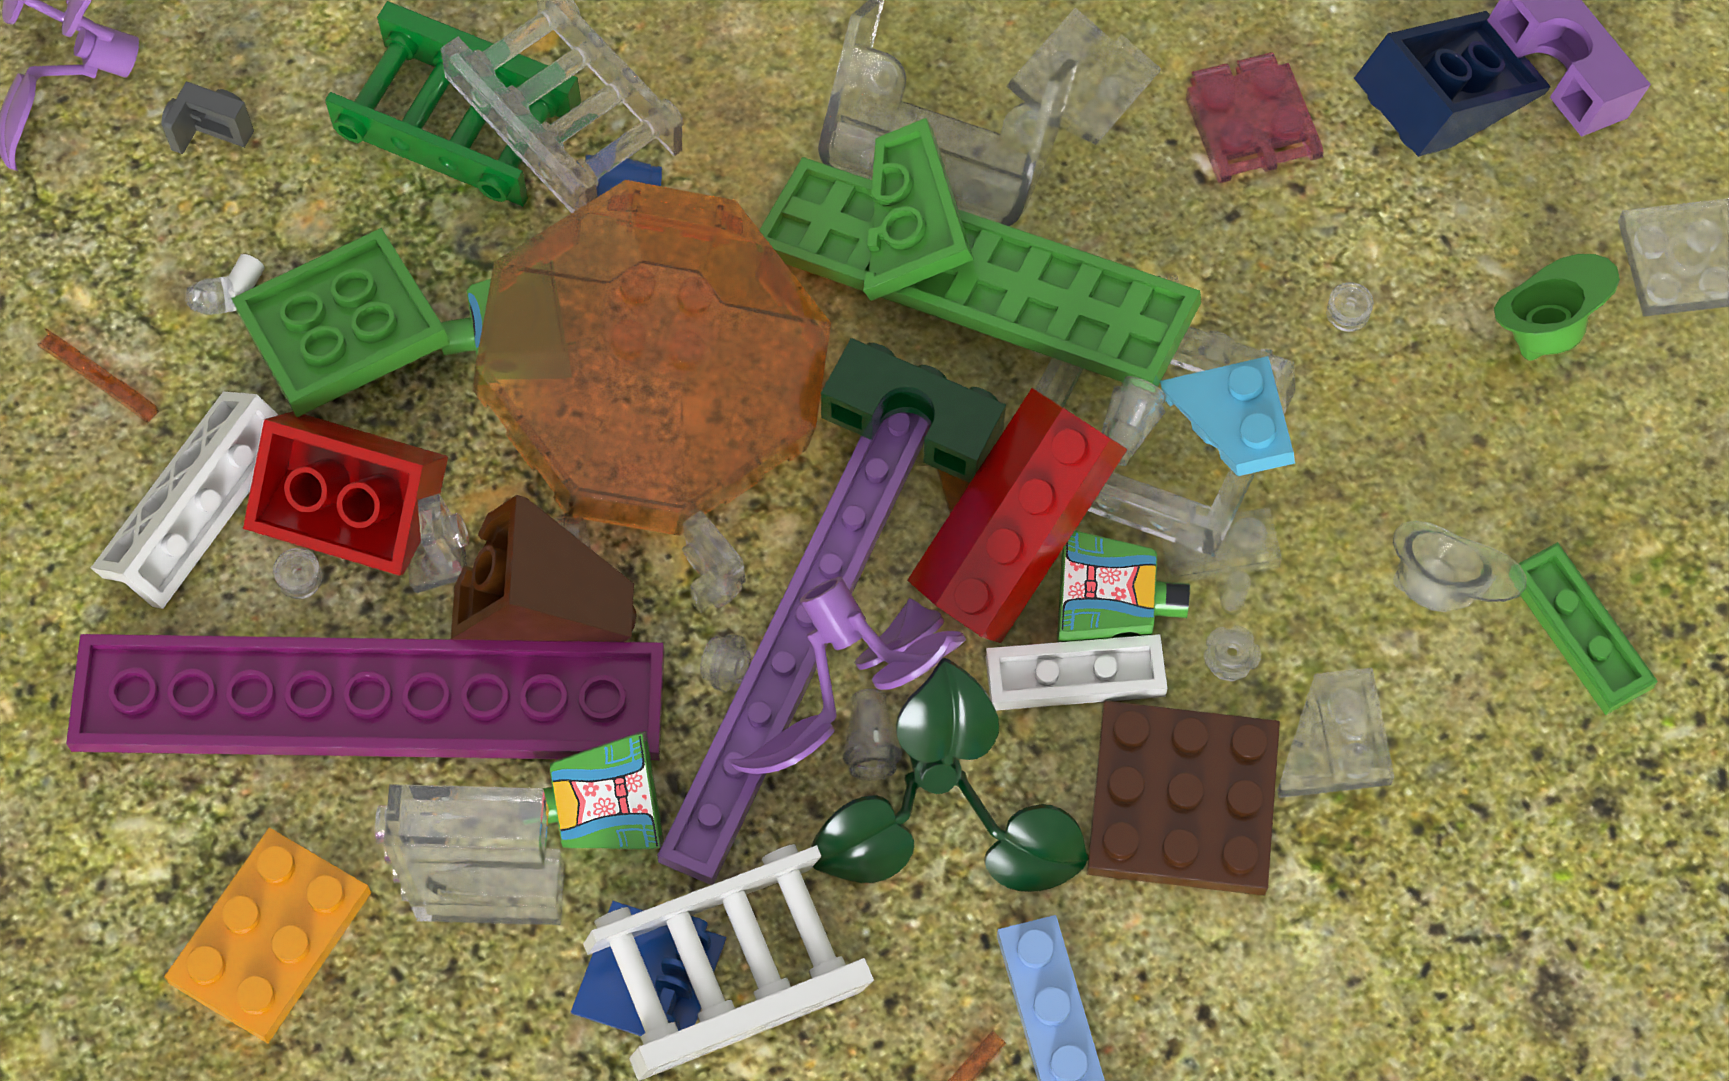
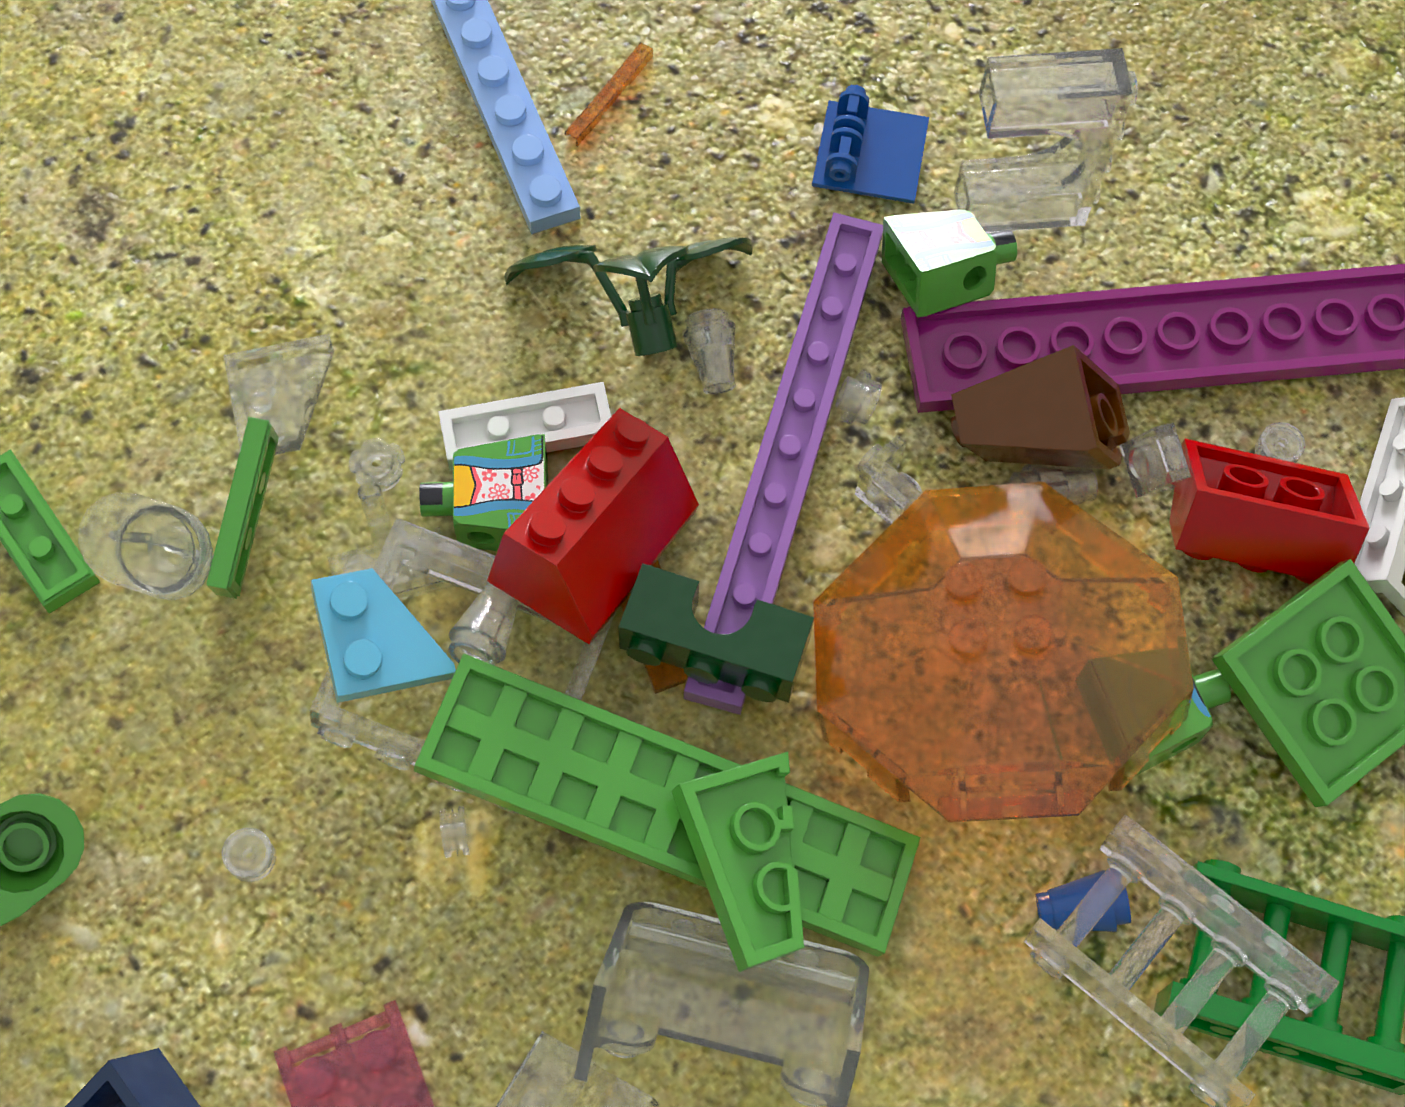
camera: 170 degrees right, 0 degrees up
light orange plate [164,827,372,1044] -> none
white fence [583,844,874,1081] -> none
medium lavender plant [728,577,966,774] -> none
reddish brown plate [1087,701,1280,896] -> none
none -> bright green tile [206,417,279,599]

